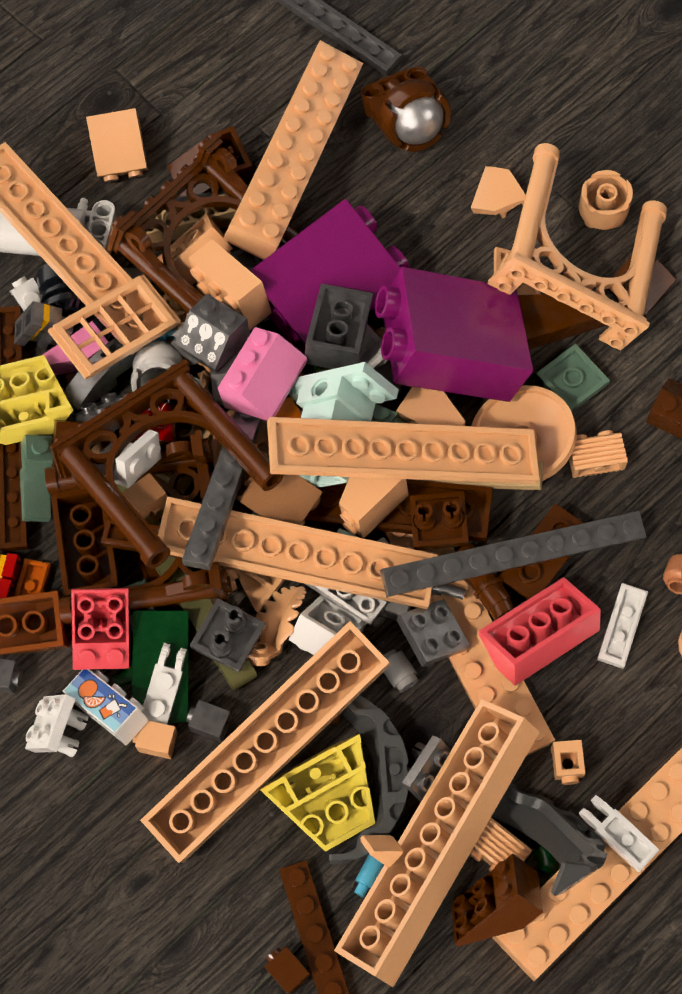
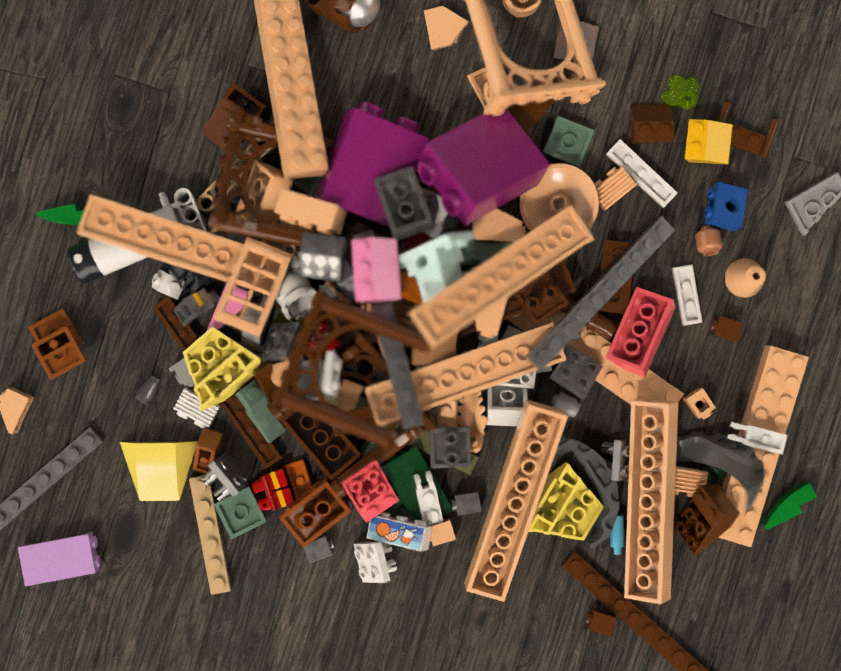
camera: 30 degrees left, 20 degrees up
light nougat slope [86,108,148,182] -> none
light nougat slope [360,835,403,867] -> none
none -> light nougat plate [436,399,458,428]
none -> white plate [606,139,677,208]
none -> reddish brown brick [710,316,743,342]
none -> green slope [760,481,817,530]

